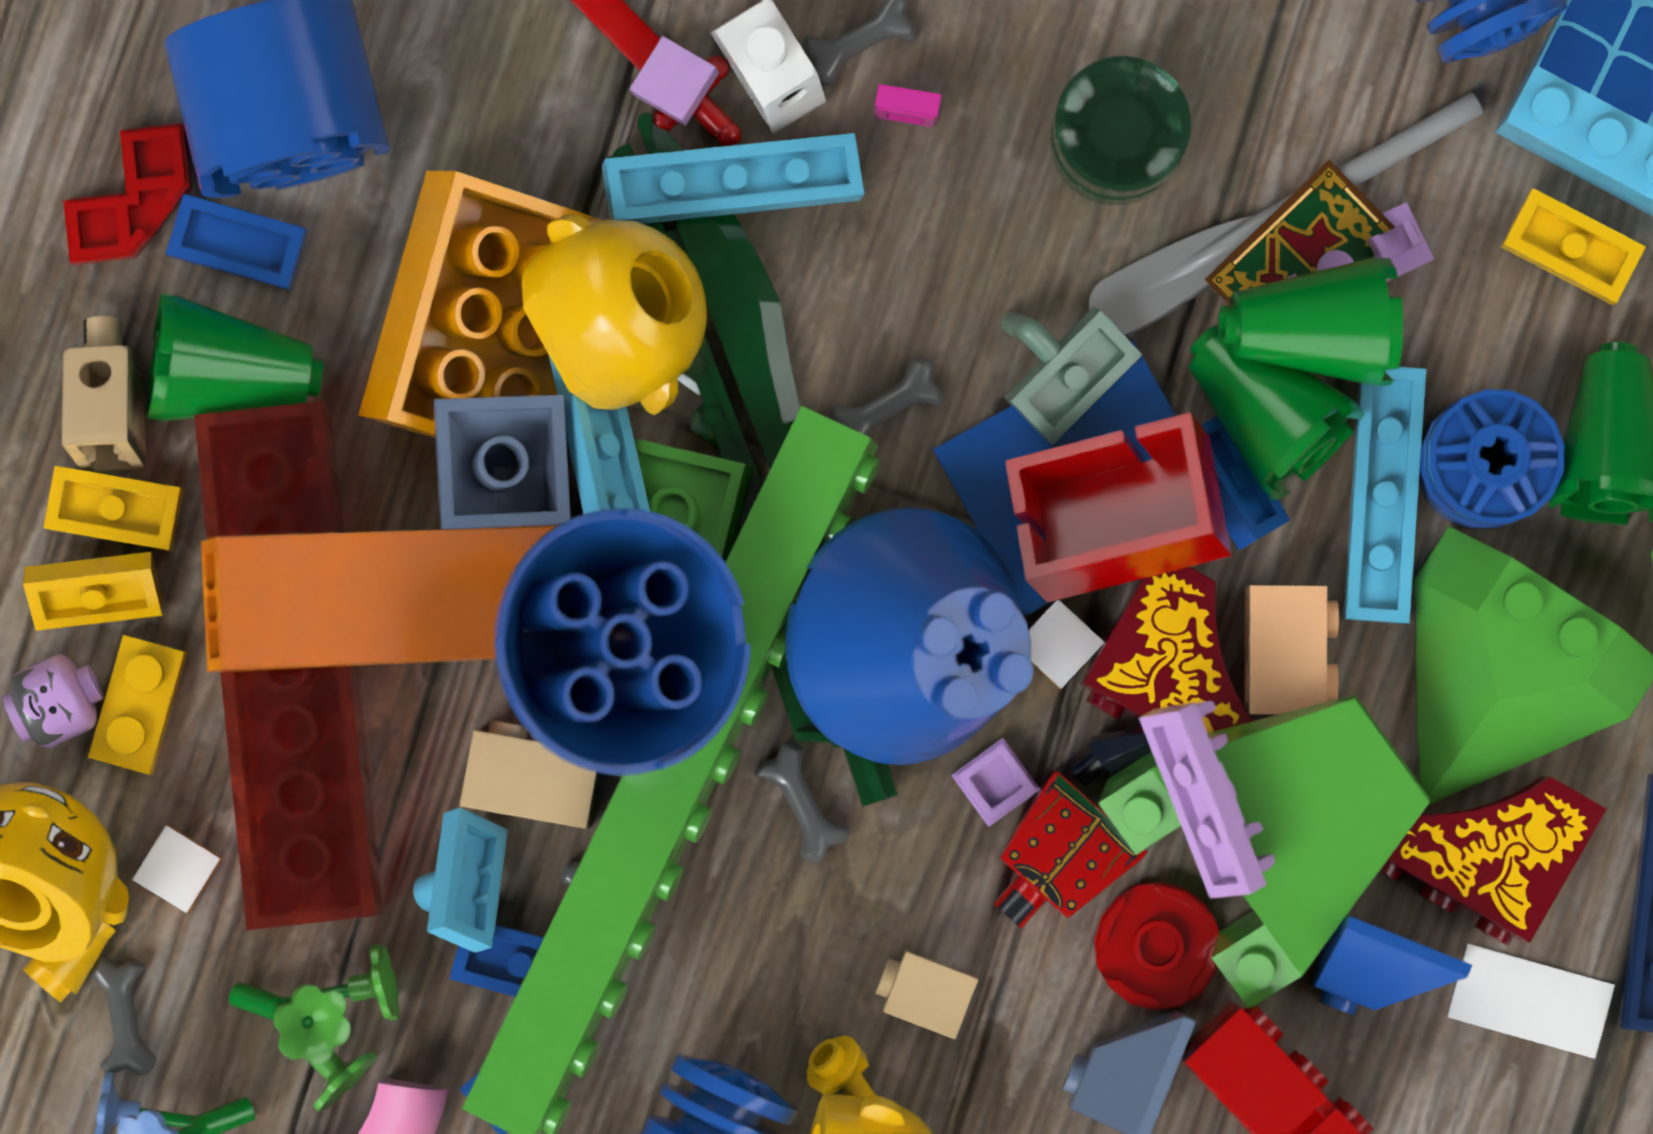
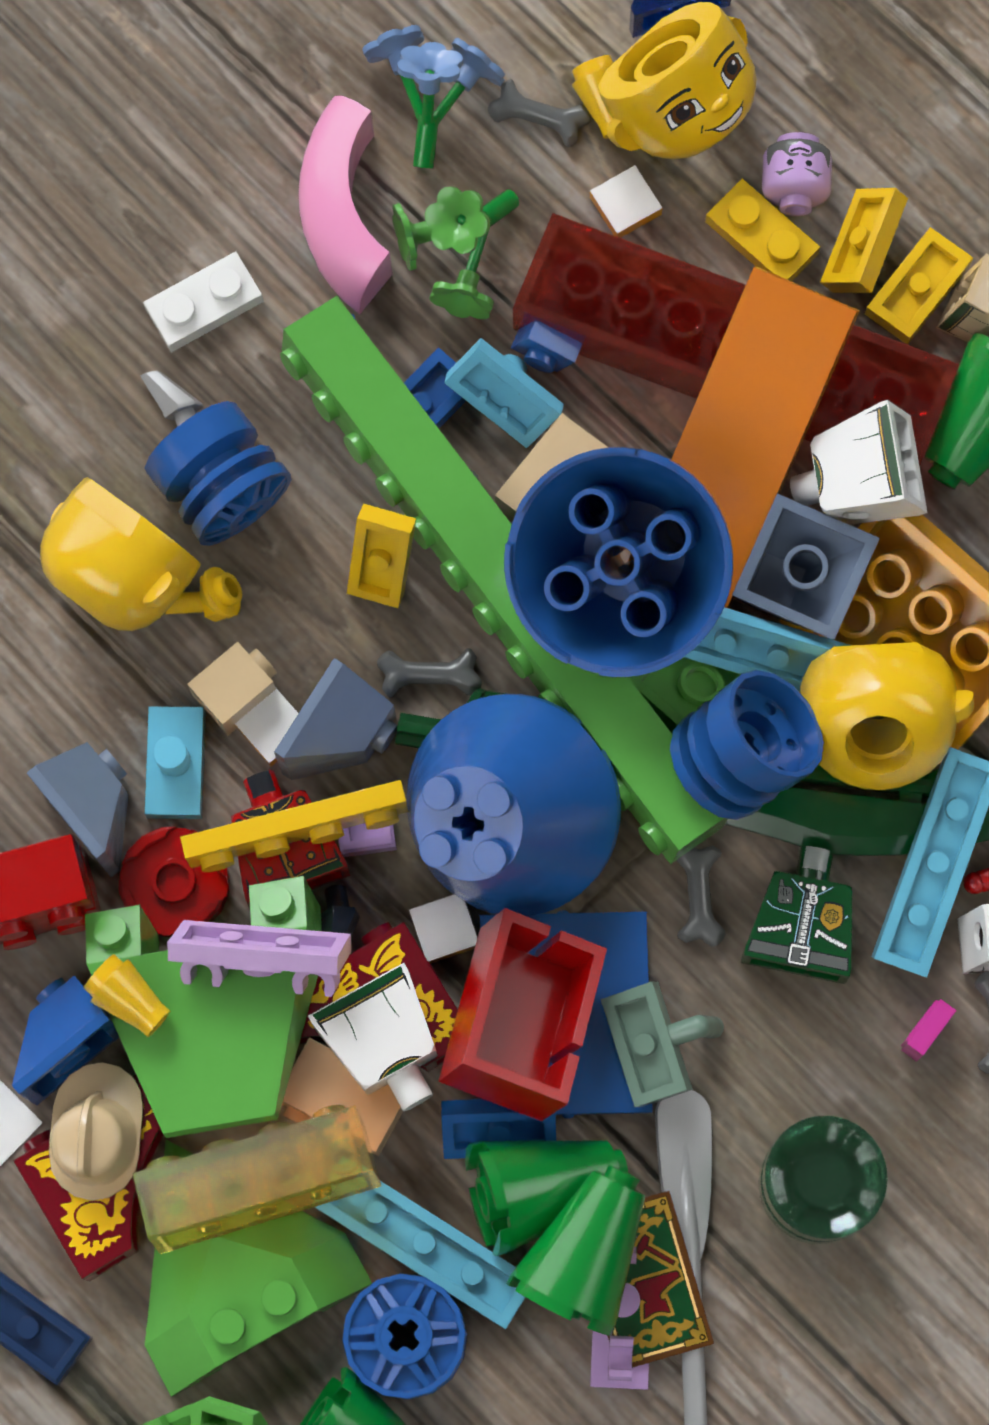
camera: 120 degrees right, 10 degrees down
none -> tan piece [49,1062,143,1200]
none -> yellow cone [84,954,171,1037]
none -> clear yellow brick [132,1105,381,1254]
none -> medium azure tile [145,707,206,819]
none -> yellow plate [180,780,409,872]
none -> white tile [235,688,299,767]
none -> sand blue slope [274,658,397,780]
none -> white torso [308,963,437,1112]
none -> yellow plate [346,503,416,608]
none -> blue plate [511,319,583,373]
none -> blue wheel [670,670,824,820]
none -> torso [741,846,852,984]
none -> white torso [790,400,927,525]

